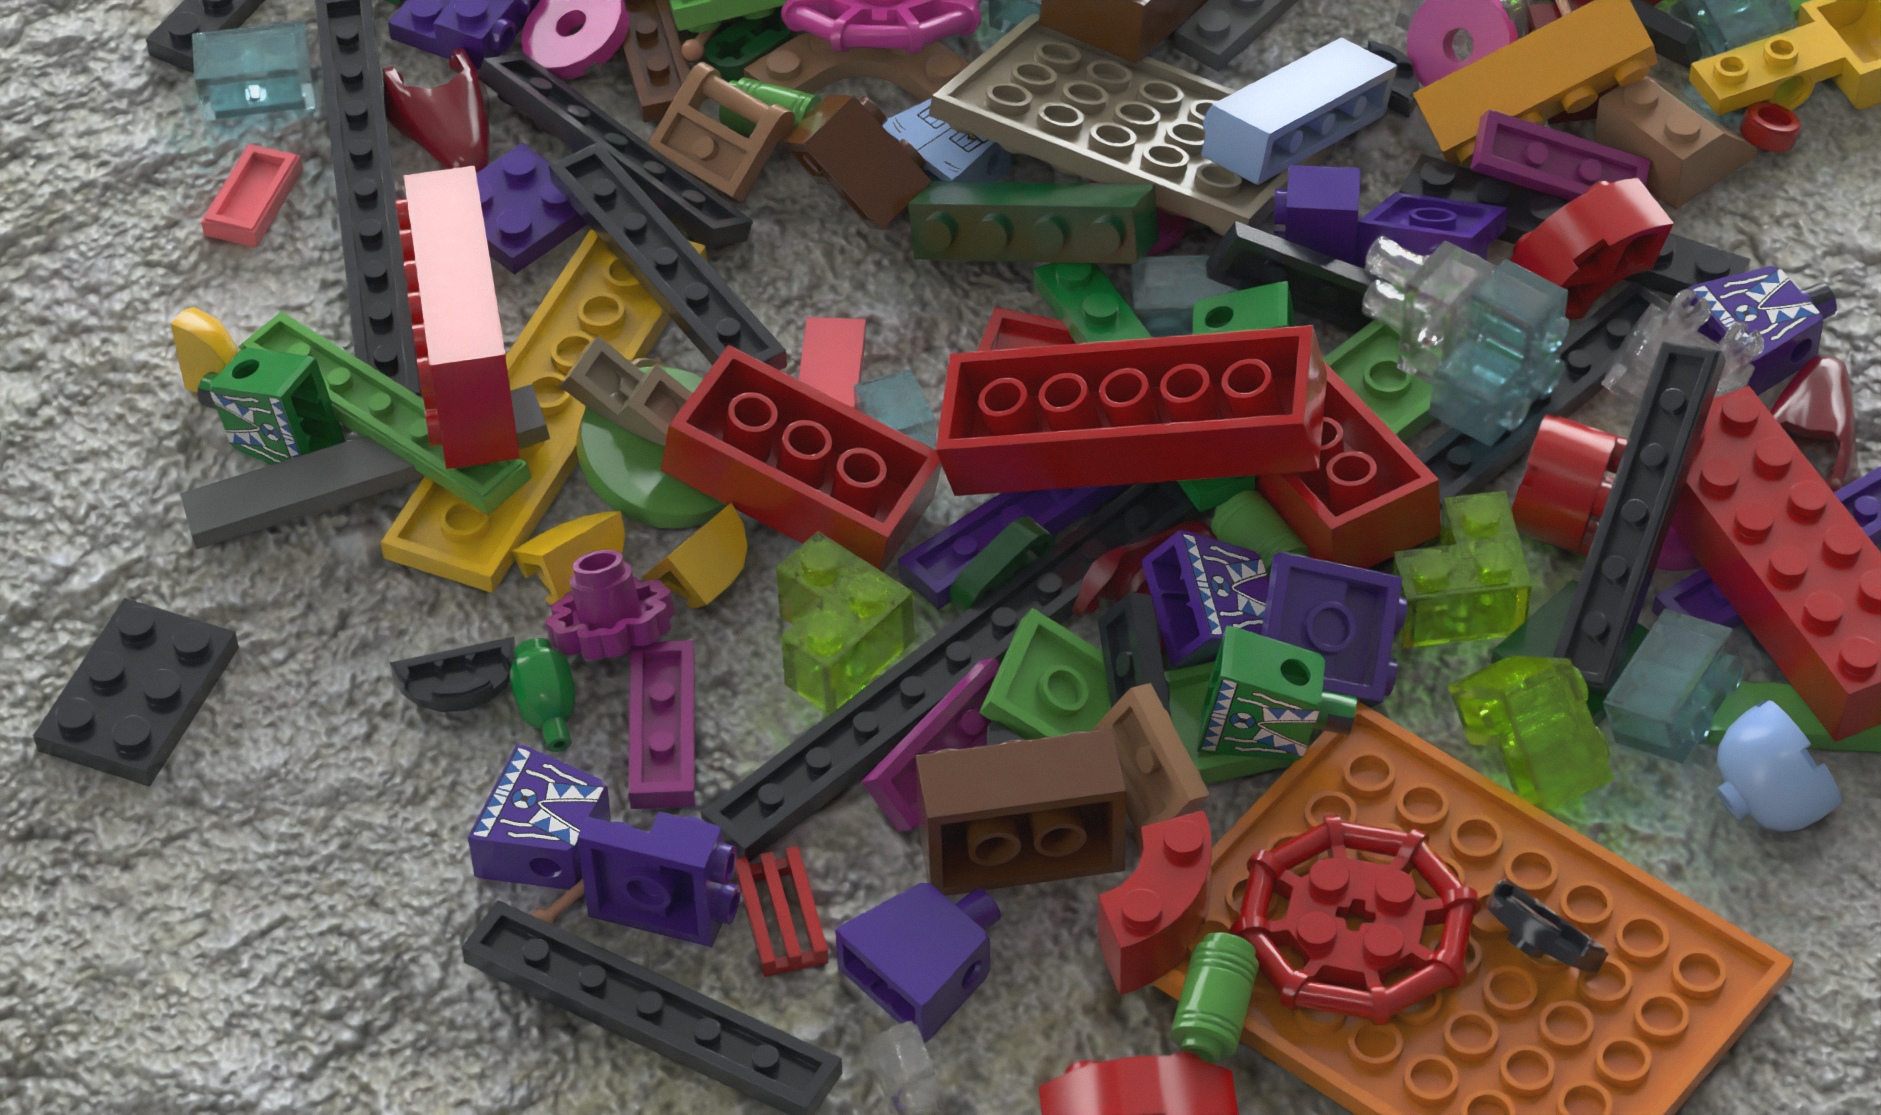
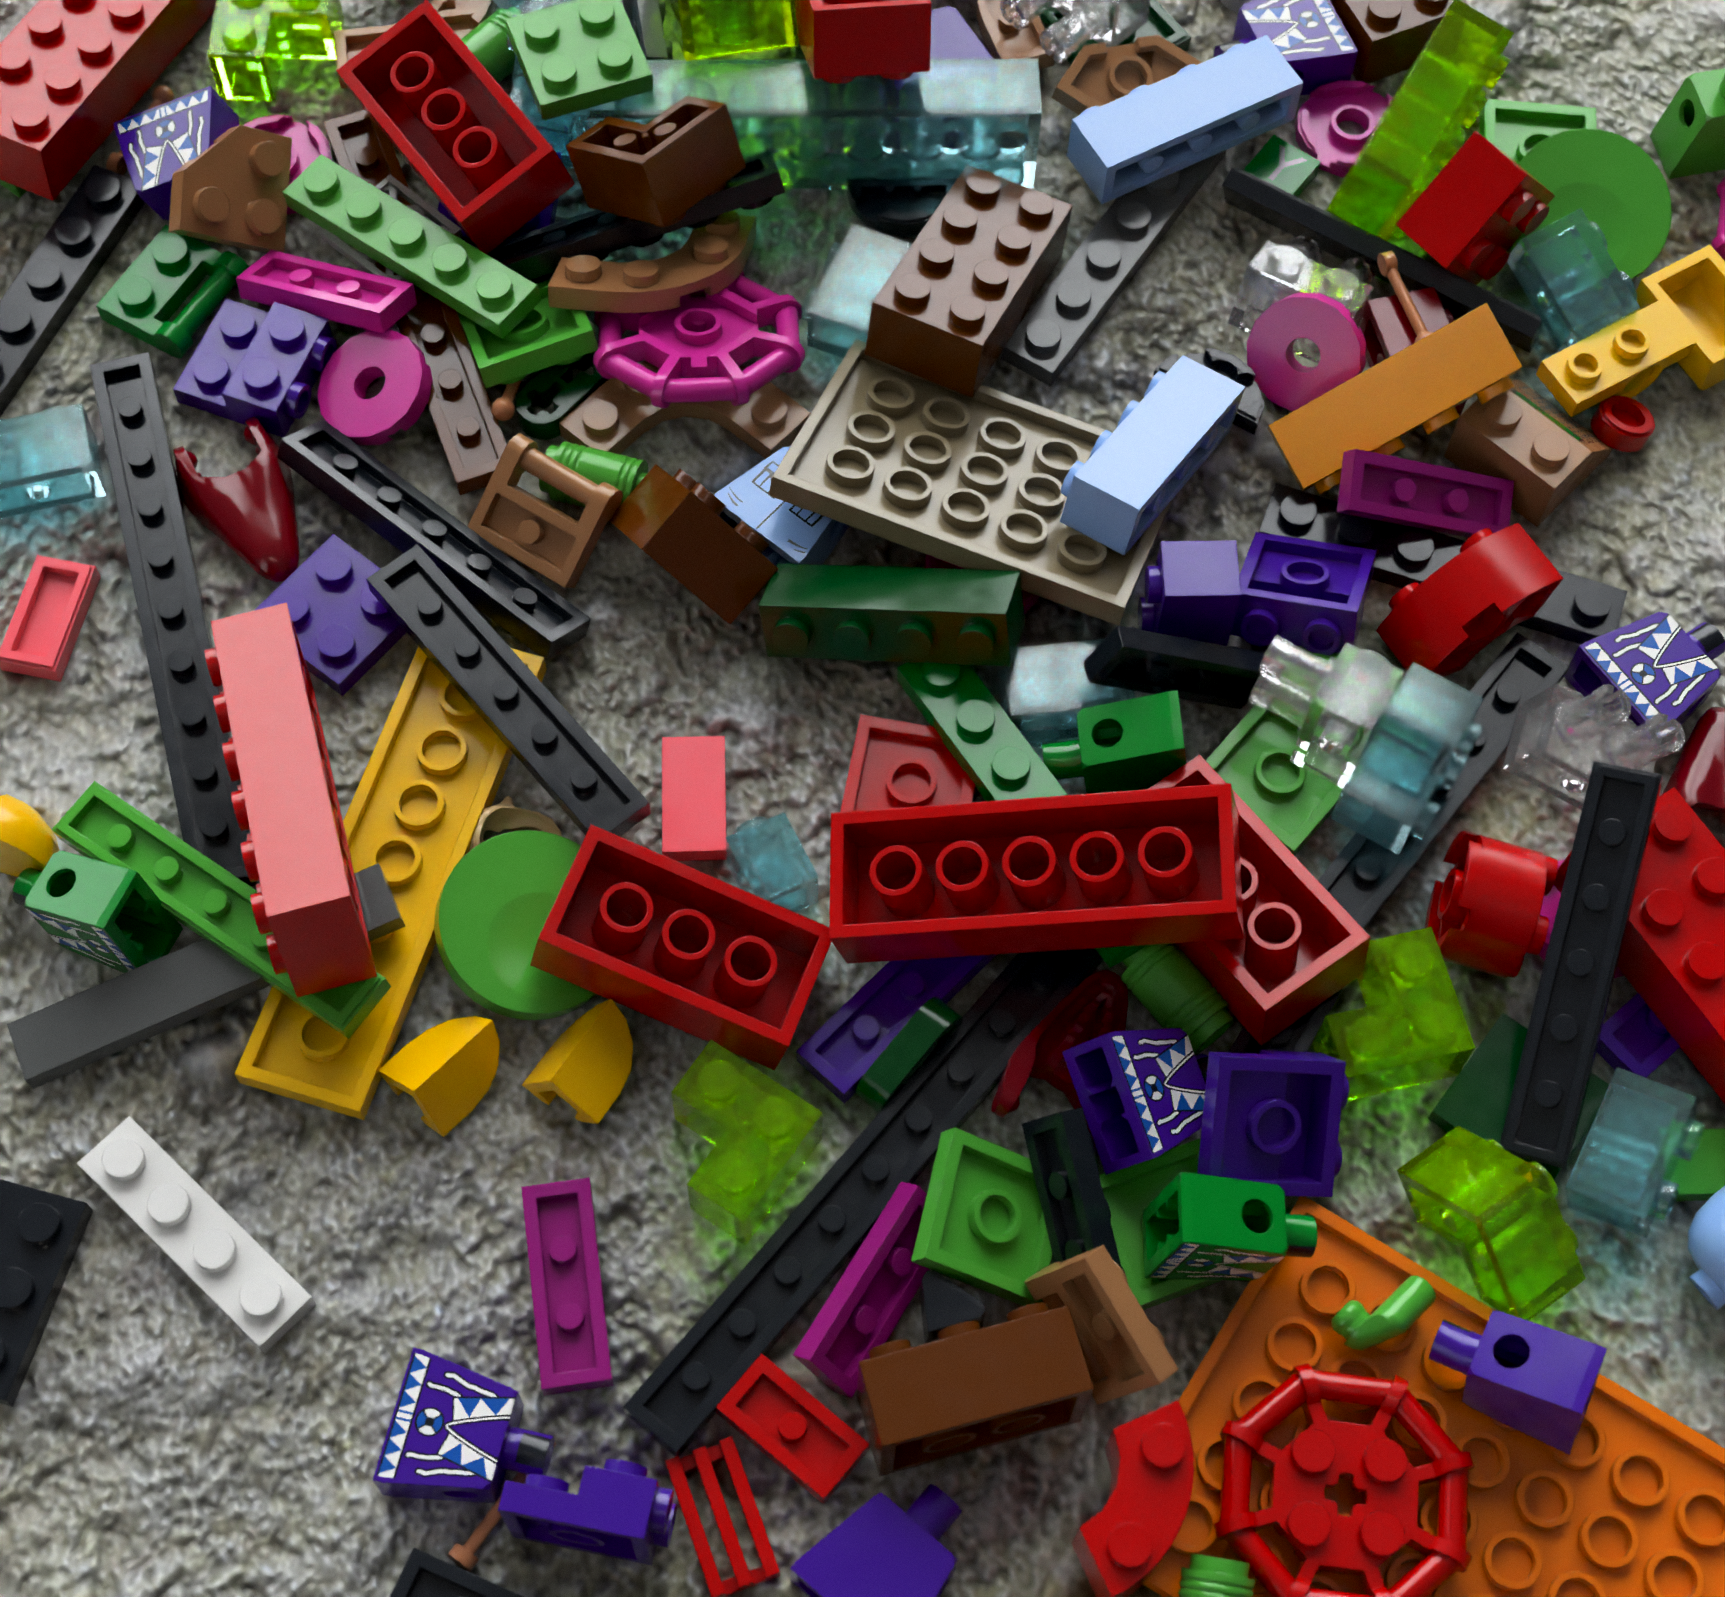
camera: 10 degrees left, 15 degrees up
black plate [390,637,516,712] -> none
green plant [510,638,576,752] -> none
magenta plant [545,550,676,660] -> none
dark tan slope [559,336,692,446] -> none
black plate [1486,878,1609,973] -> none
none -> white plate [77,1116,316,1354]
none -> red plate [716,1353,870,1504]
none -> bright green arm [1331,1276,1436,1351]
none -> dark purple torso [1429,1311,1607,1455]

